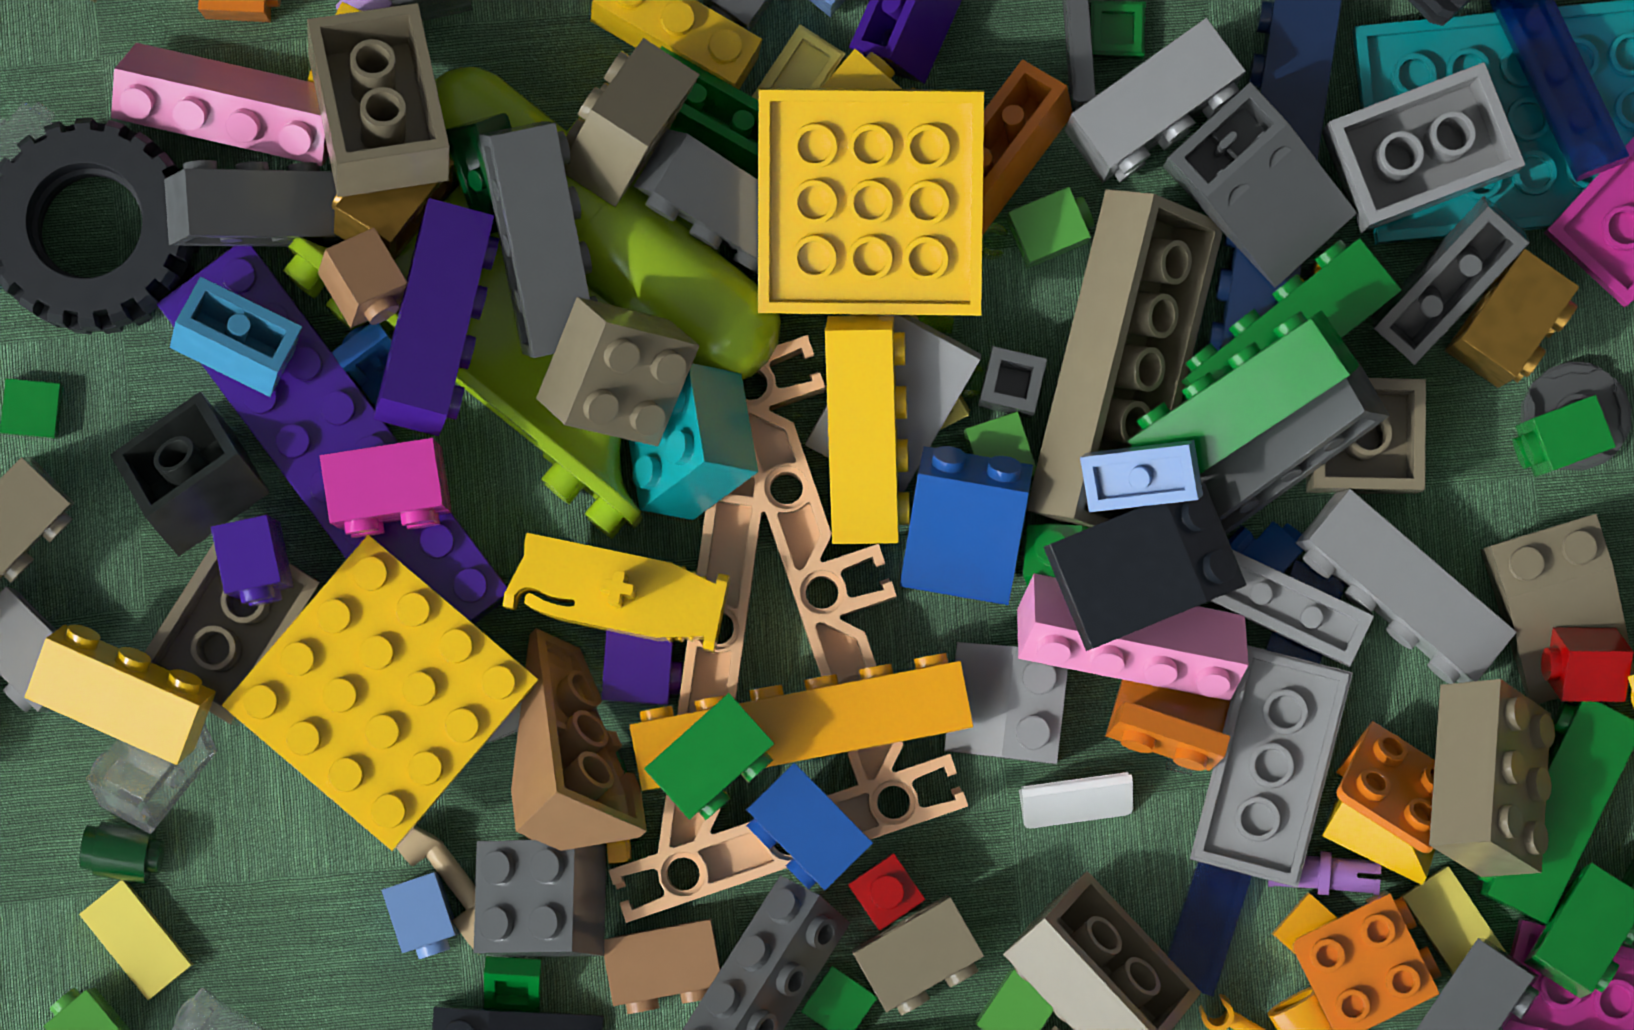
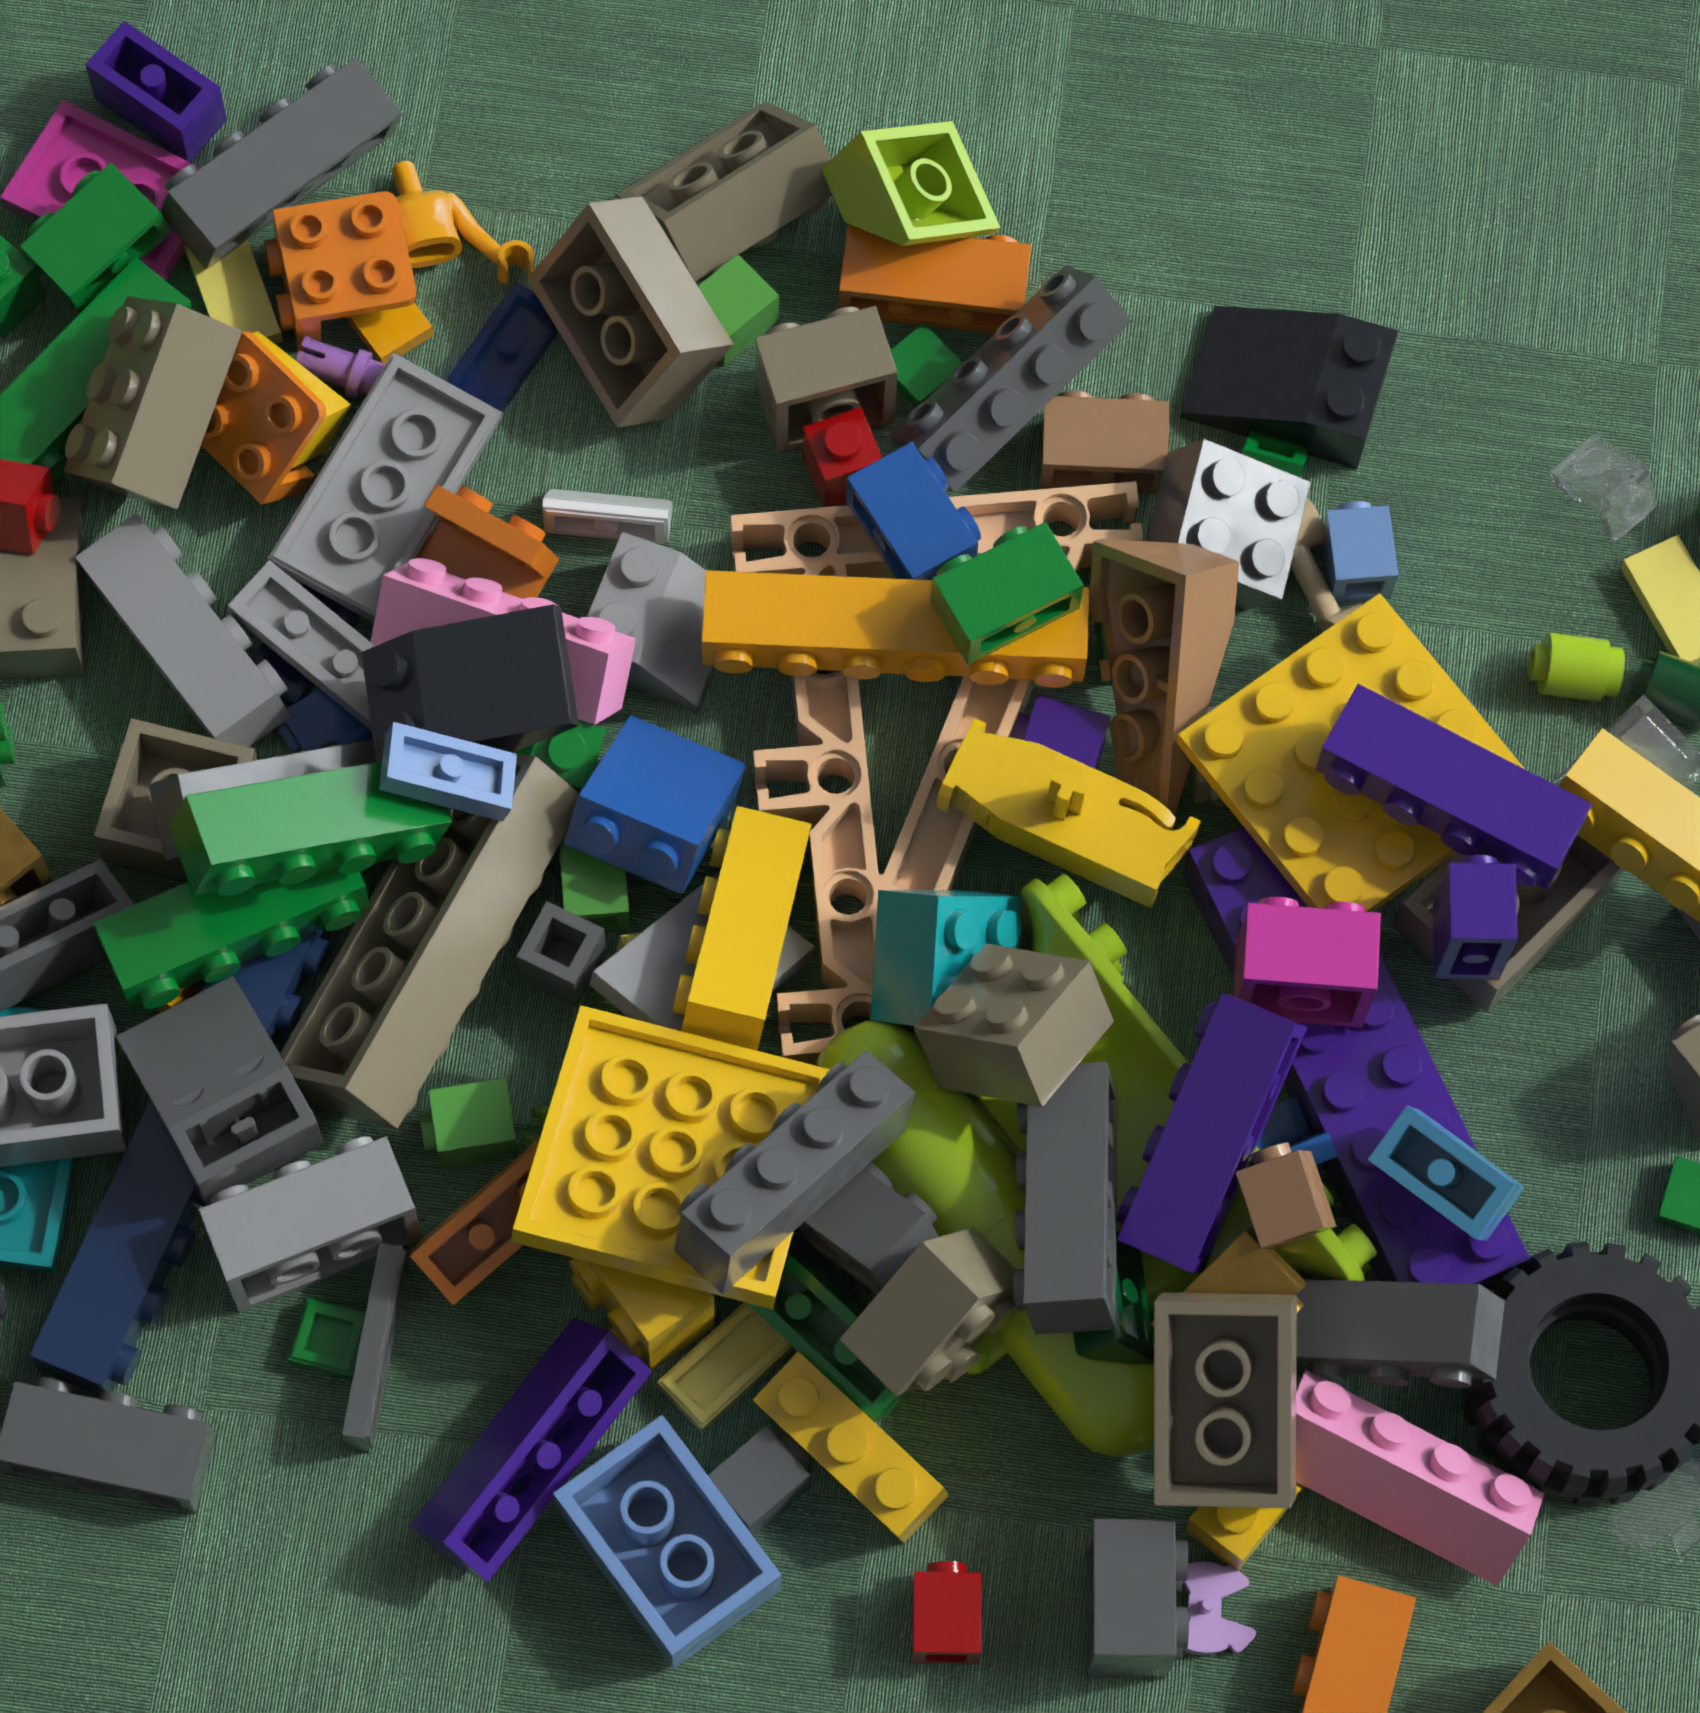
camera: 165 degrees left, 15 degrees down
pearl dark grey brick [110,391,270,557] -> none
none -> dark grey brick [674,1050,915,1294]
none -> dark purple brick [1315,684,1592,890]
none -> lime brick [1528,632,1625,702]

